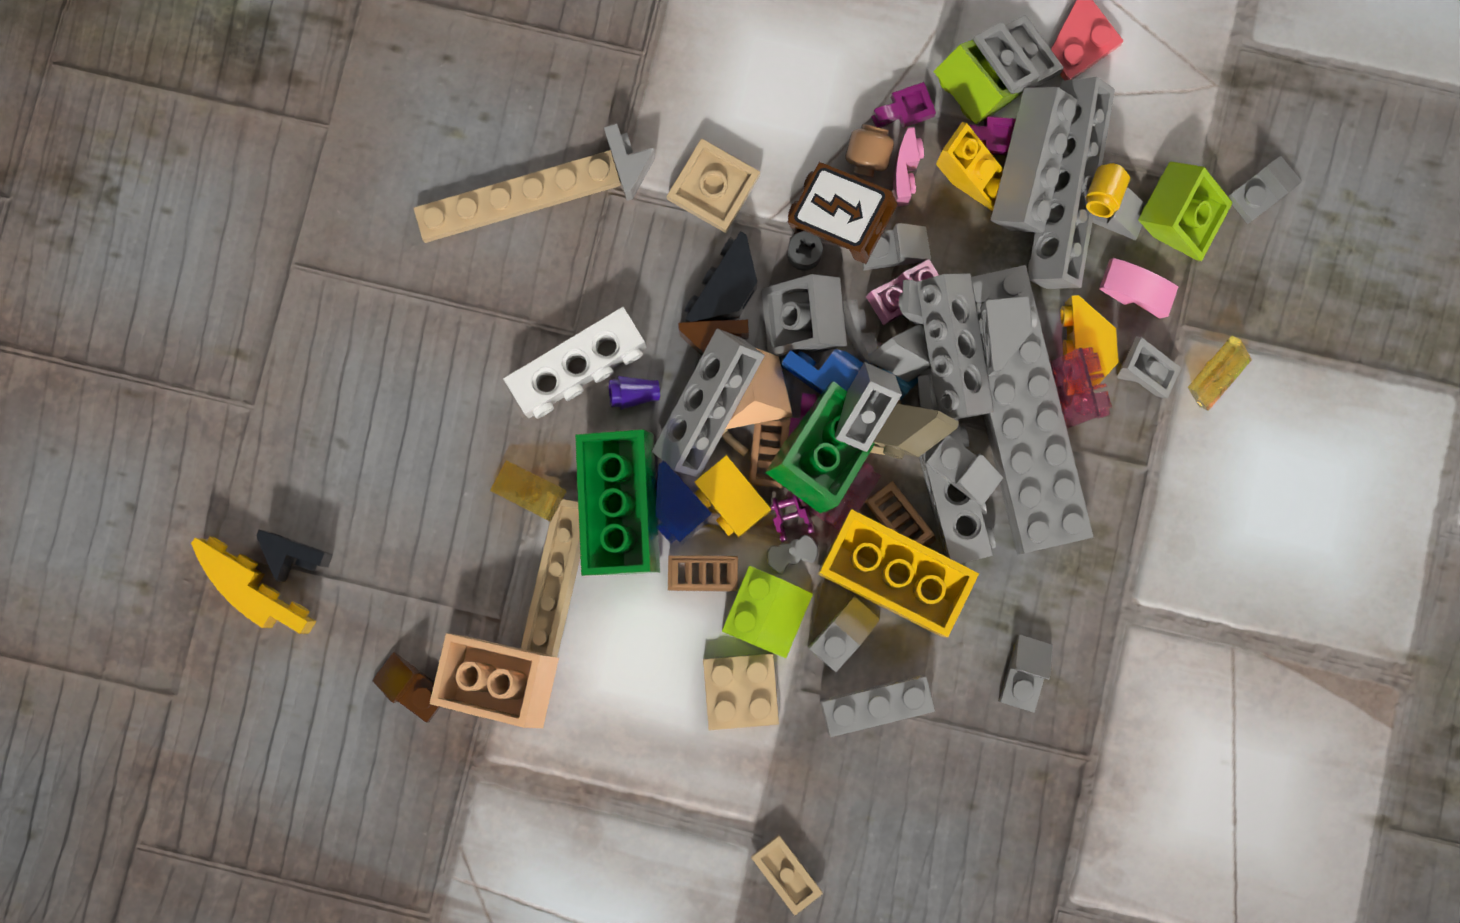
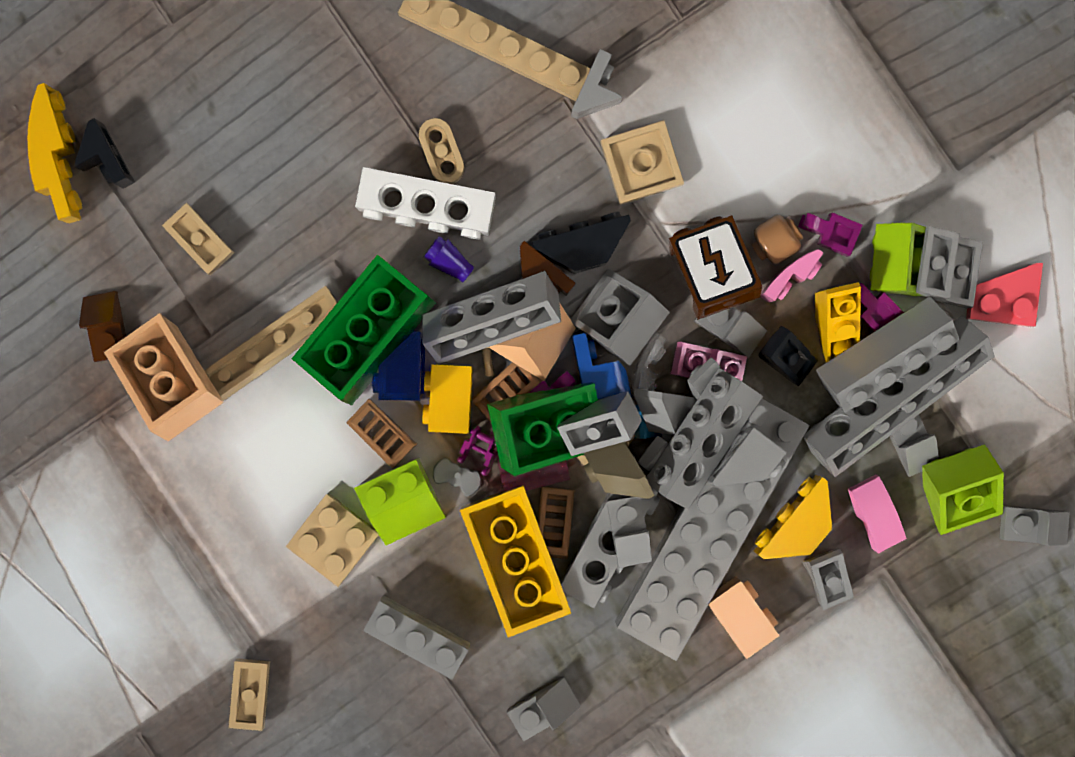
camera: 40 degrees right, 5 degrees up
clear yellow plate [490,460,566,522] -> none
dark grey wheel [787,231,823,271] -> none
light grey slope [807,596,880,672] -> none
clear pink hinge [1050,347,1112,429] -> none
yellow brick [1086,163,1130,218] -> none
clear yellow plate [1187,336,1252,411] -> none
none -> tan plate [162,203,235,275]
none -> tan plate [419,118,464,184]
none -> light nougat brick [708,576,779,659]
none -> black slope [758,326,818,387]

